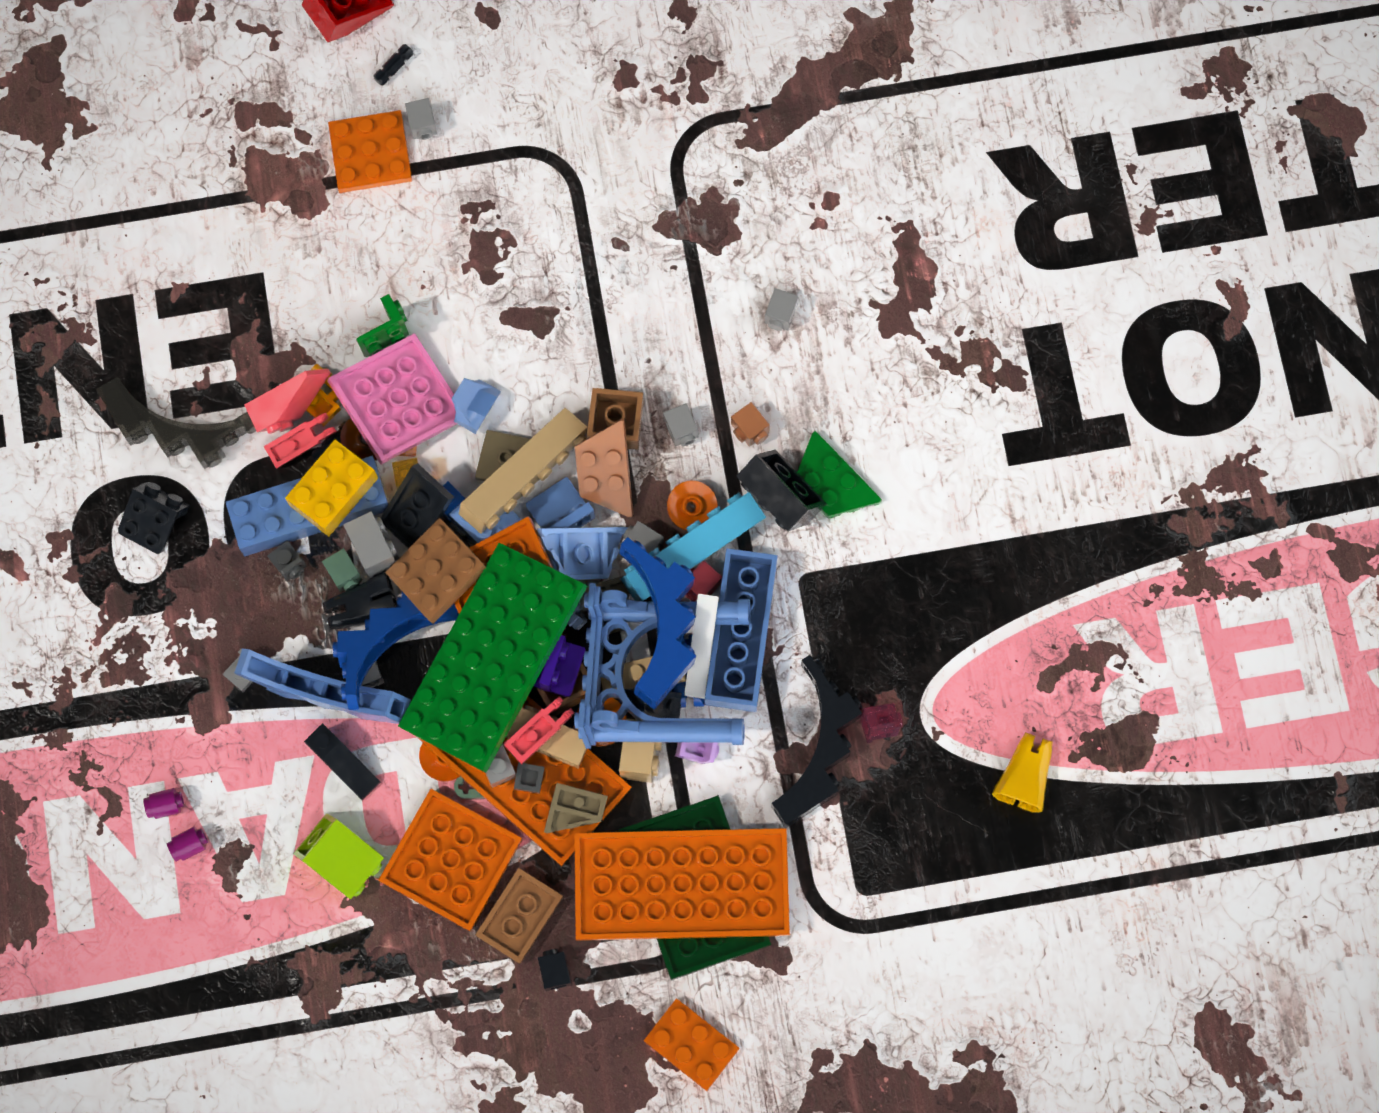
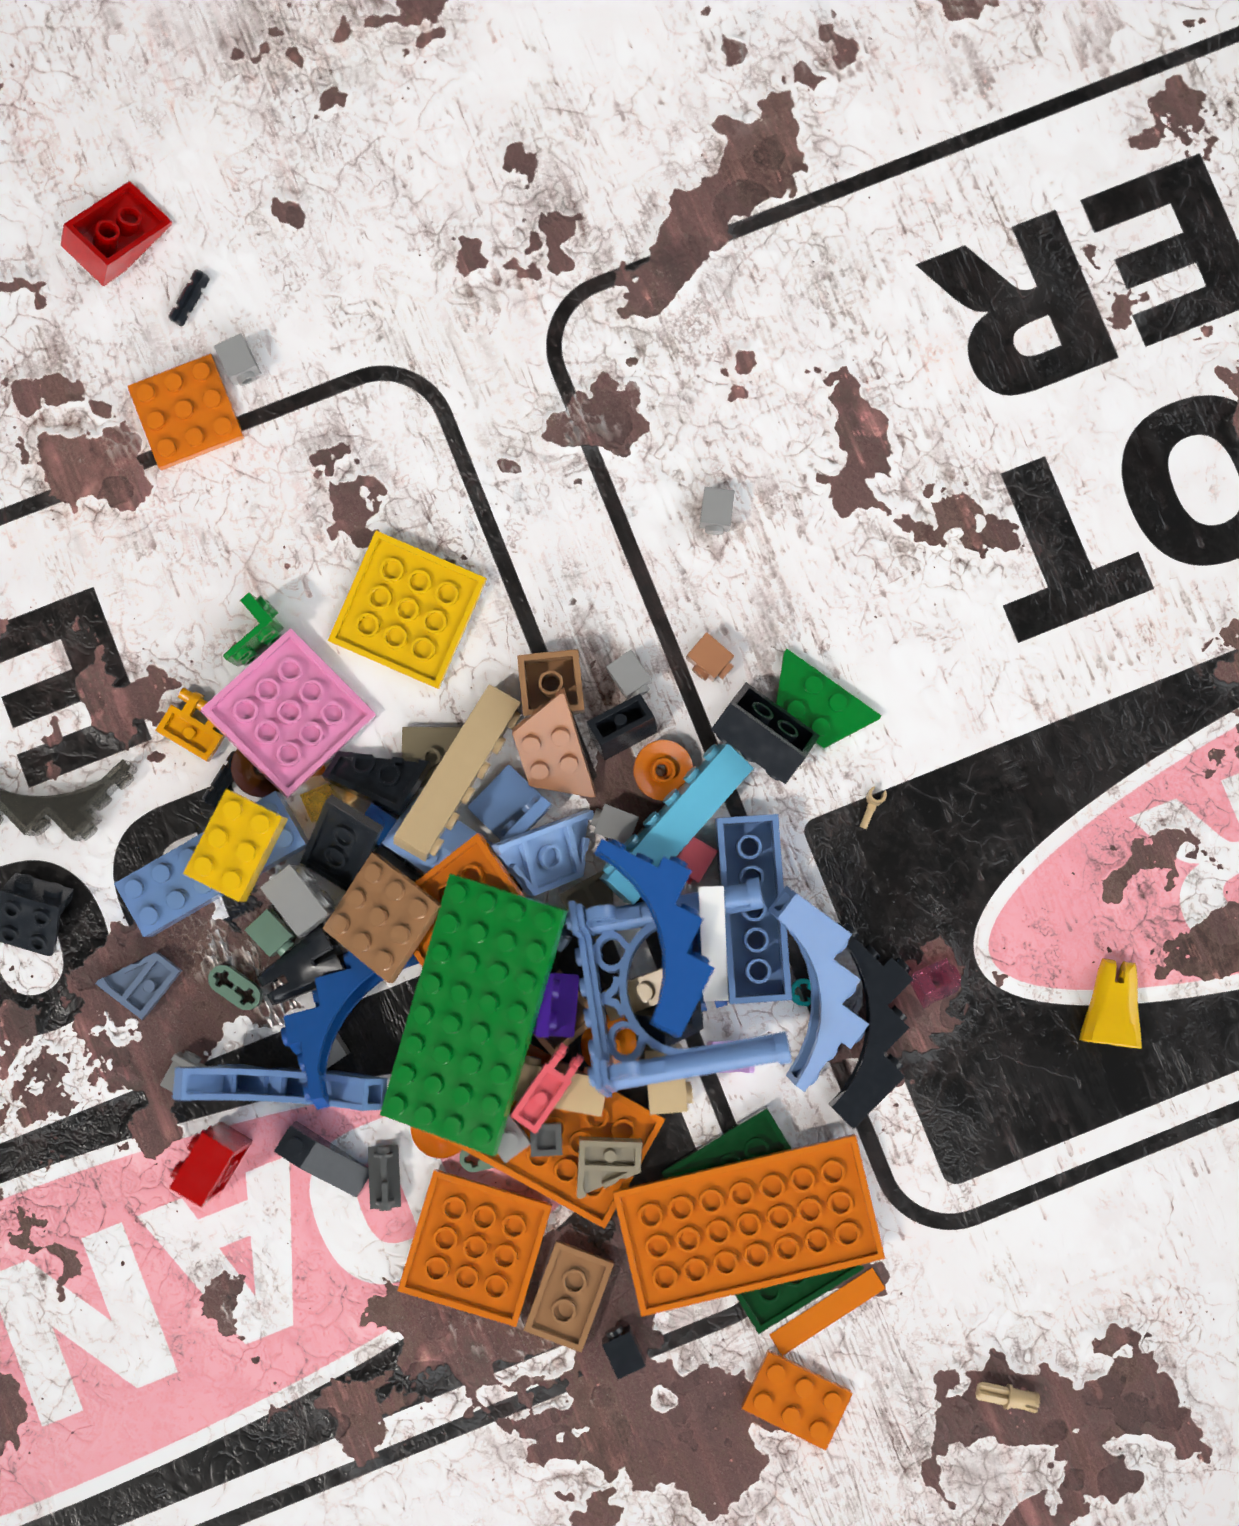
camera: 15 degrees left, 10 degrees up
magenta brick [143,788,184,819] -> none
magenta brick [166,826,208,862] -> none
coral slope [244,369,330,434] -> none
coral hinge [264,413,337,469] -> none
dark grey bracket [267,541,307,581] -> none
lime slope [293,813,384,900] -> none
medium blue slope [451,378,501,434] -> none
none -> sand blue wing [95,952,183,1020]
none -> red brick [169,1122,253,1208]
none -> sand green beam [208,965,263,1010]
none -> black wing [322,751,432,816]
none -> yellow plate [327,530,487,689]
none -> dark grey hinge [368,1145,401,1211]
none -> black brick [586,693,658,761]
none -> medium blue arch [768,885,869,1092]
none -> orange sticker [769,1268,886,1356]
none -> teal bush [791,978,811,1006]
none -> tan hand [859,786,887,829]
none -> tan axle [976,1382,1040,1413]

